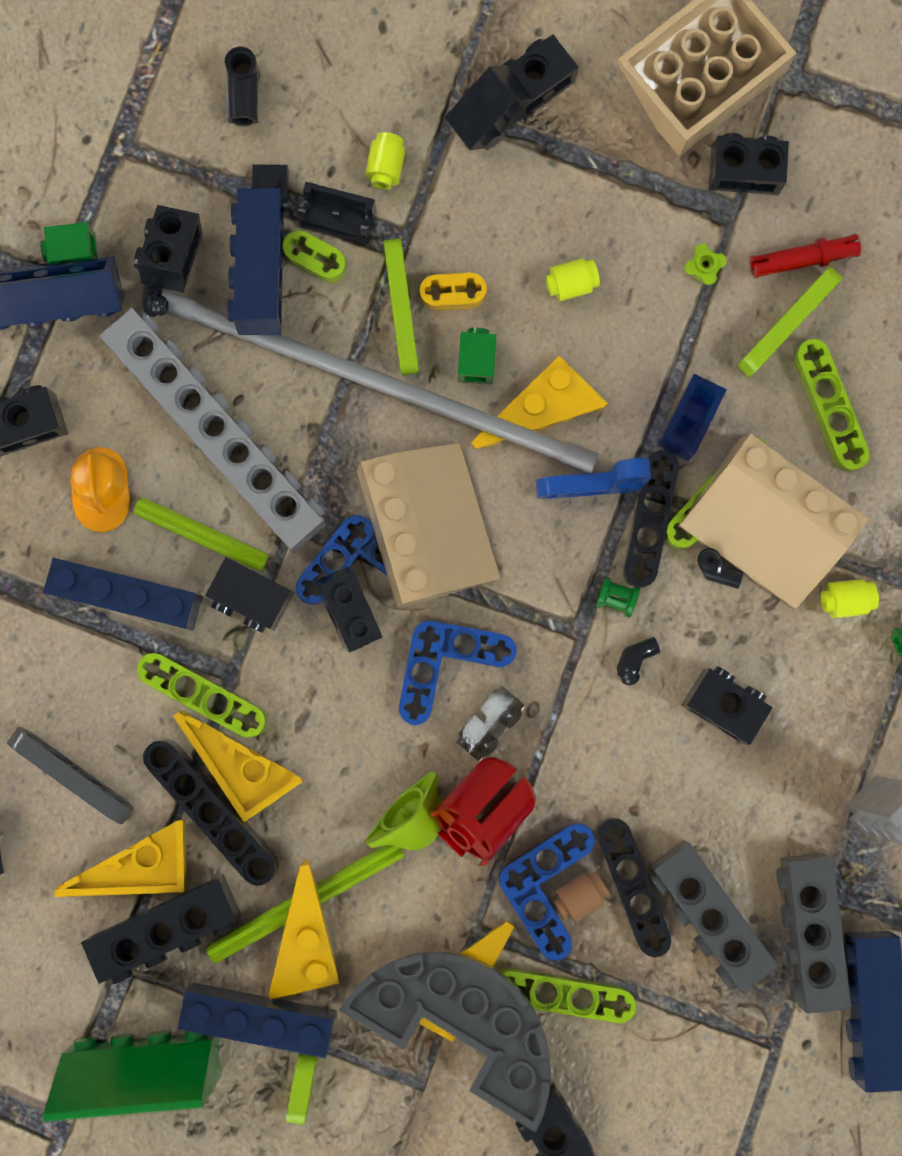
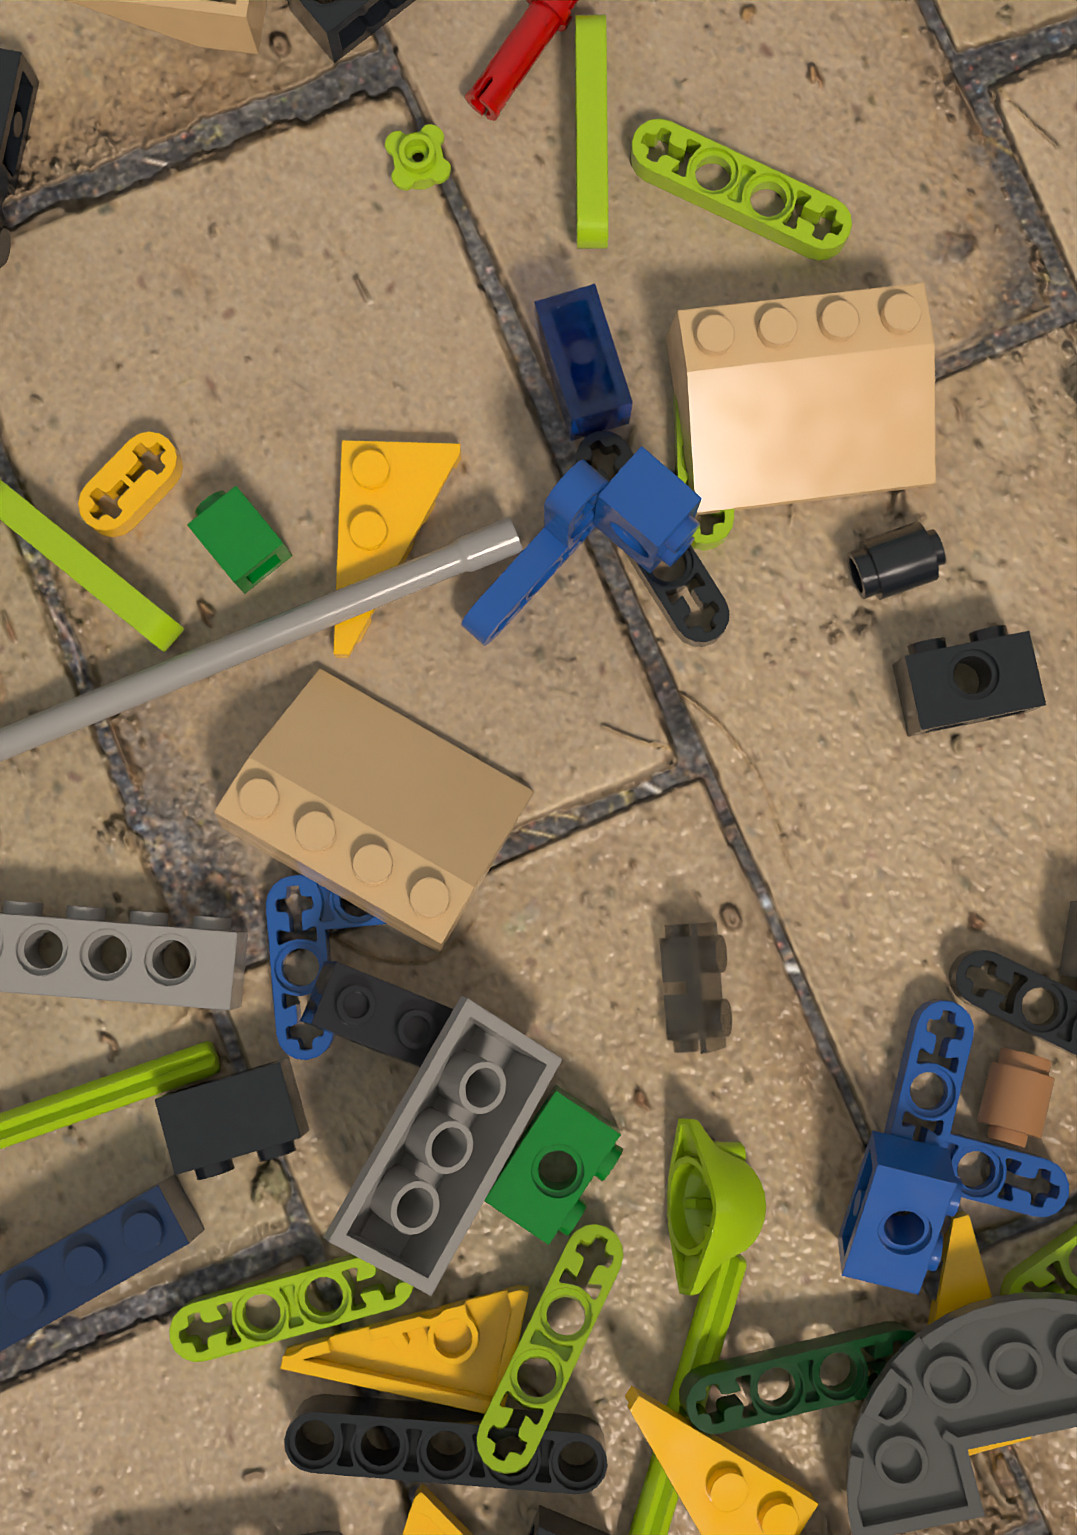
camera: 40 degrees left, 0 degrees up
blue beam [399,621,517,725] -> none
red cylinder [430,757,537,866] -> none
neon yellow brick [545,258,600,302] -> none
green bush [595,576,640,618] -> none
black arm [617,637,661,686] -> none
black arm [697,548,743,589] -> none
neon yellow brick [821,579,879,619] -> none
none -> light grey slope [323,996,562,1296]
none -> lime beam [477,1224,624,1474]
none -> green brick [484,1085,623,1245]
none -> blue brick [594,446,702,574]
none -> dark green beam [679,1321,917,1434]
none -> blue brick [838,1130,962,1295]
none -> black brick [847,521,946,600]

